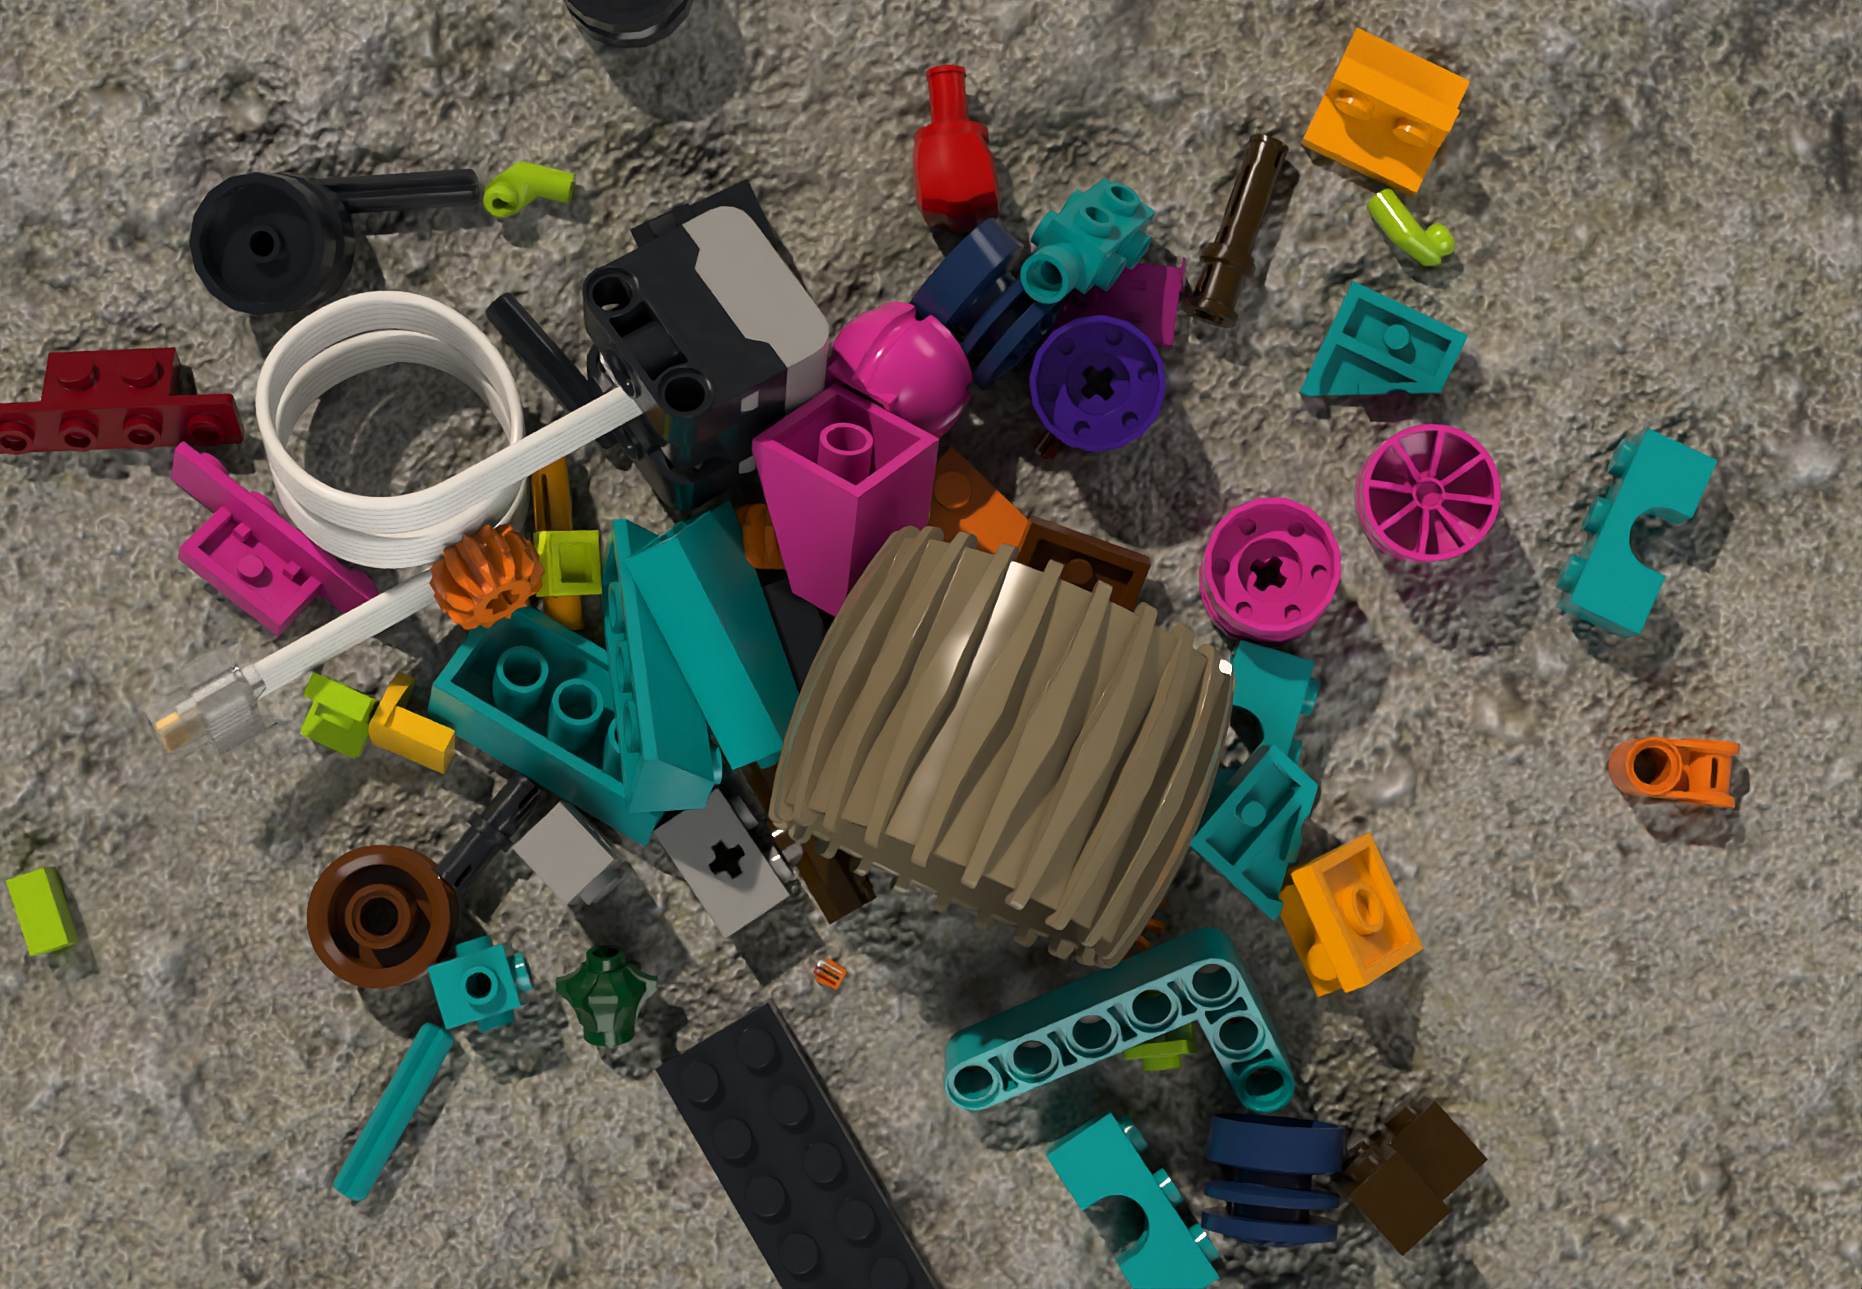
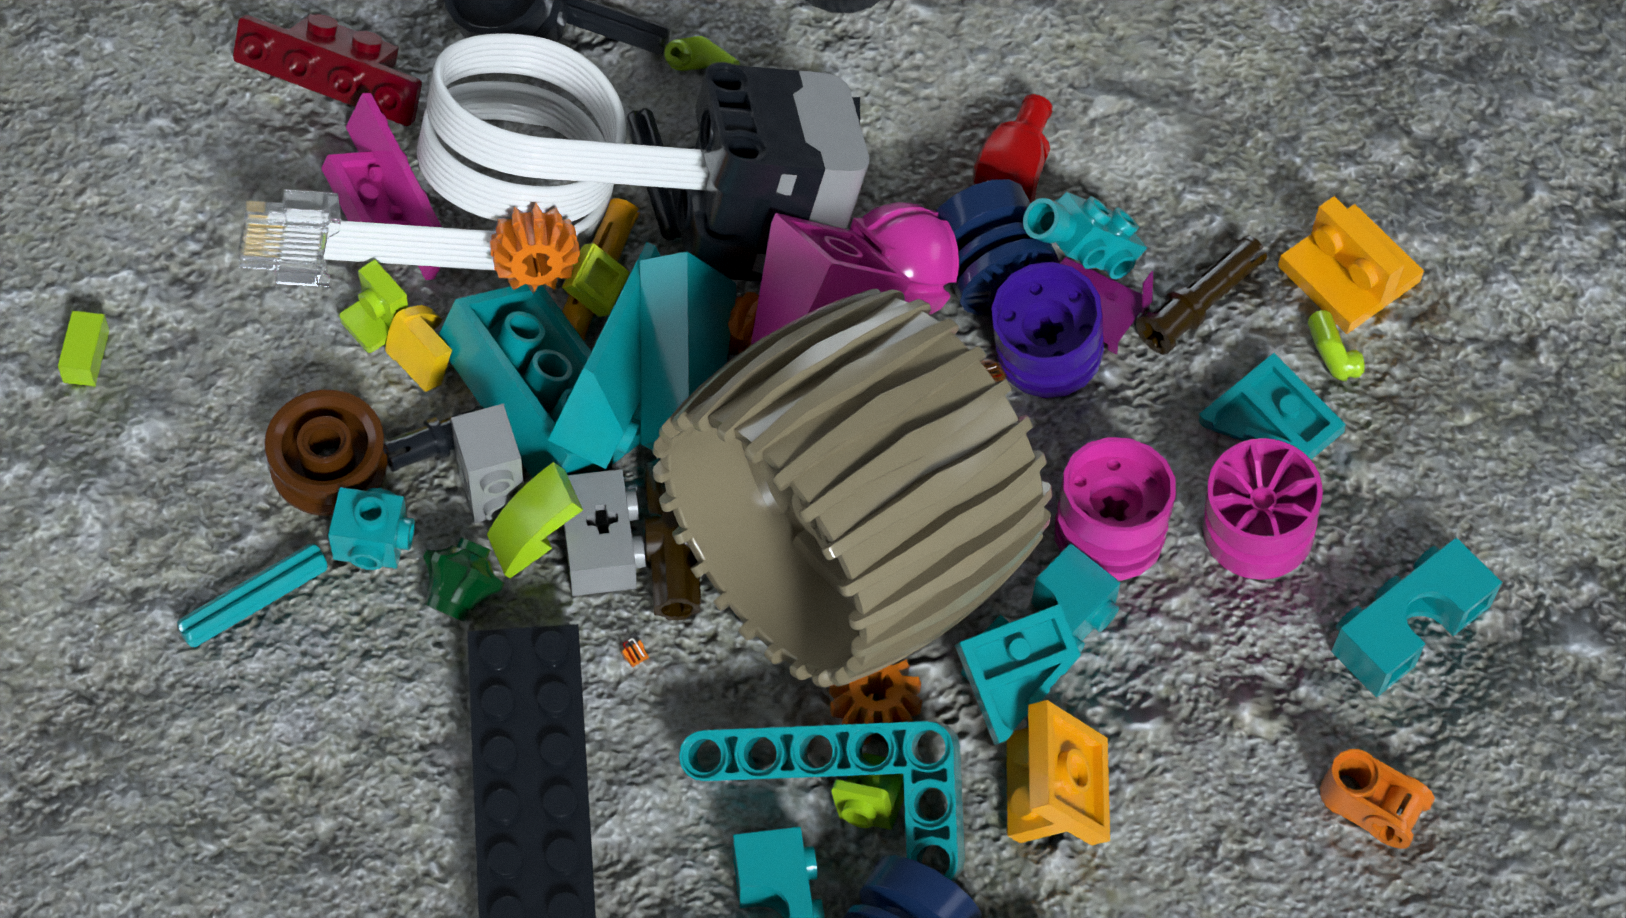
camera: 25 degrees right, 25 degrees down
none -> lime slope [487,462,583,579]

